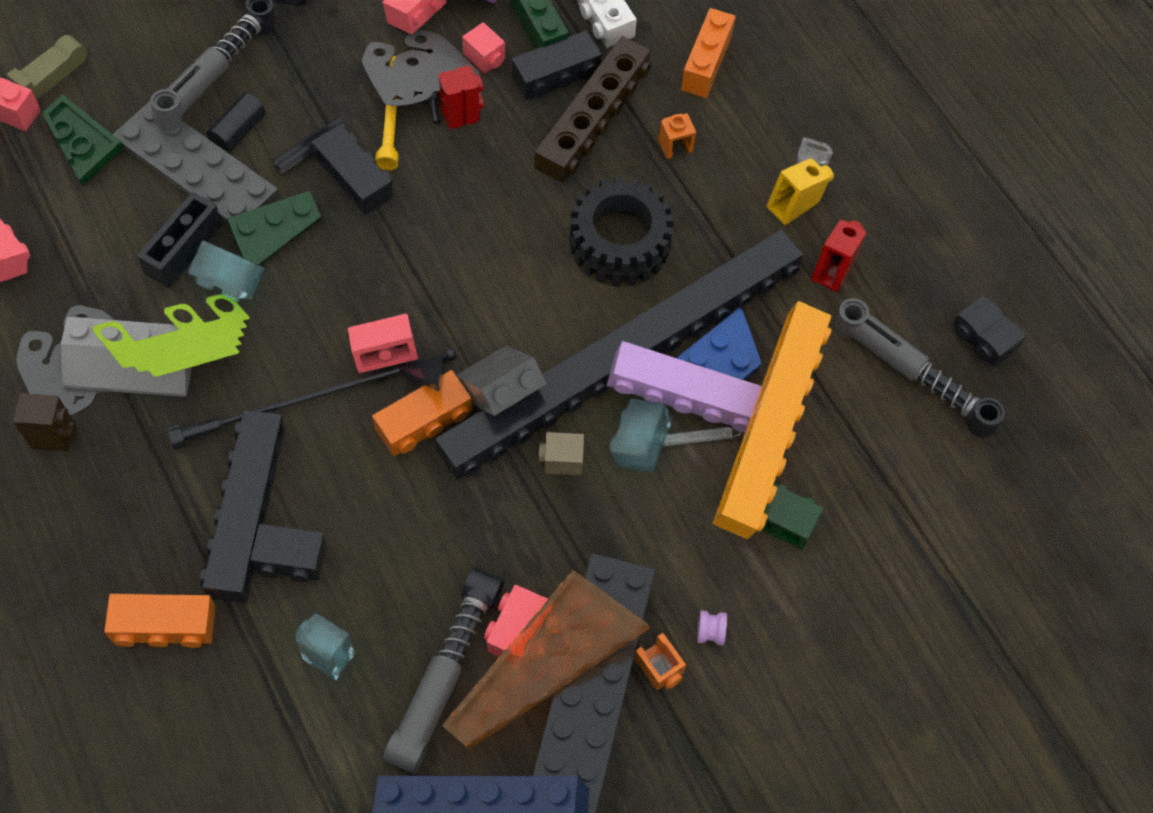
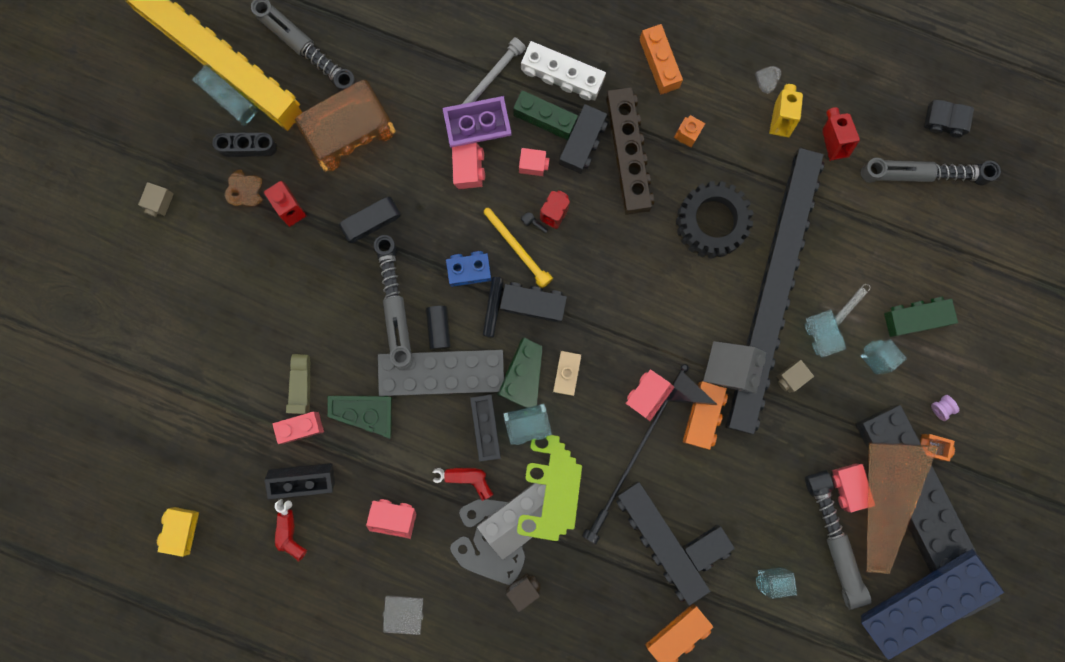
camera: 40 degrees left, 20 degrees up
dark grey piece [362,29,480,106] -> none
lavender brick [607,341,762,432] -> none
blue wing [677,307,762,381] -> none
light orange brick [712,301,831,539] -> none
none -> red arm [432,468,493,501]
none -> blue brick [446,251,491,287]
none -> tan plate [553,351,581,396]
none -> clear light blue brick [860,339,907,375]

